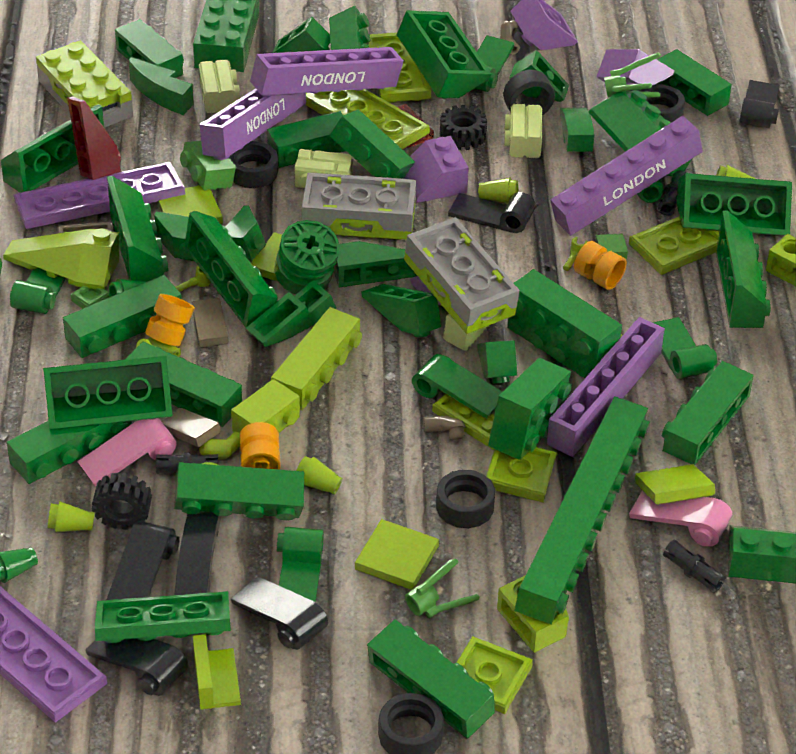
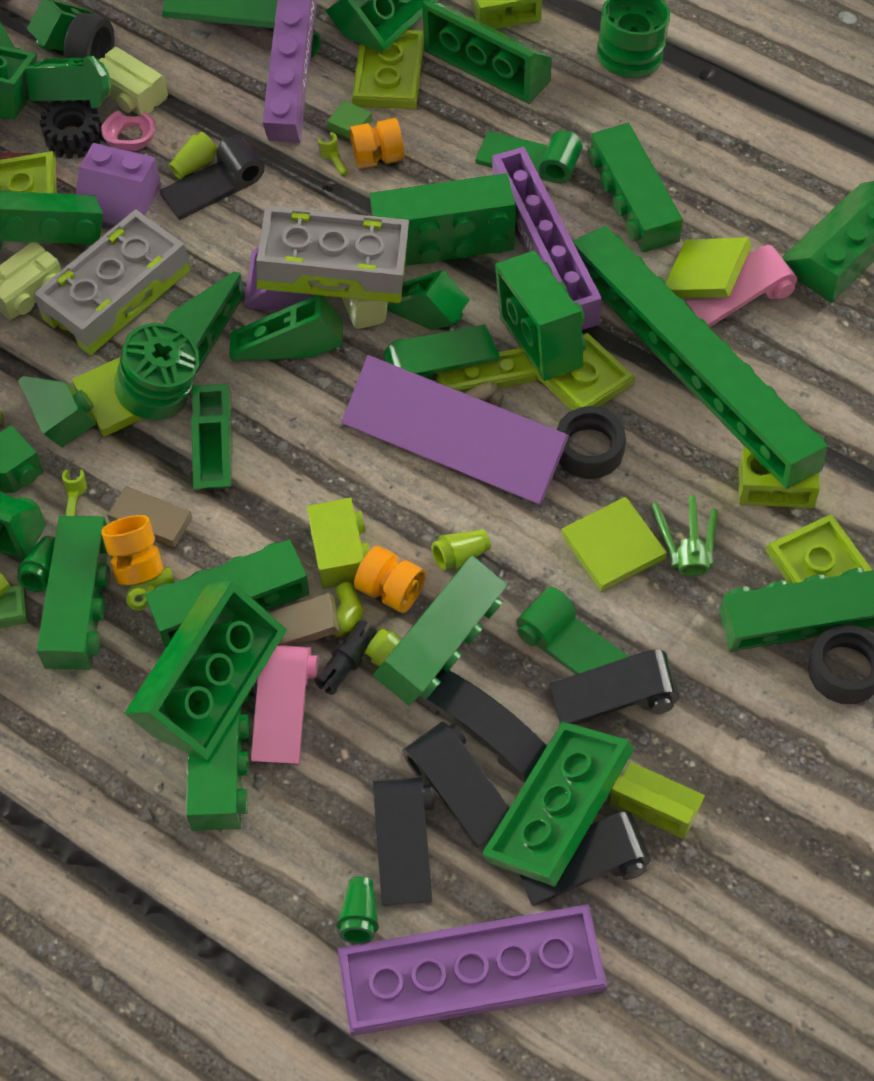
camera: 50 degrees left, 15 degrees up
lime cone [47,501,95,532] -> none
black tyre [91,473,152,530] -> none
green slope [184,211,278,328] -> none
lime brick [271,307,362,411] -> none
green slope [560,108,595,152] -> none
black pin [658,170,686,216] -> none
black pin [663,539,726,593] -> none
none -> green piece [24,56,111,108]
none -> bright pink piece [101,111,156,152]
none -> medium lavender tile [341,355,569,505]
none -> black door [373,777,433,906]

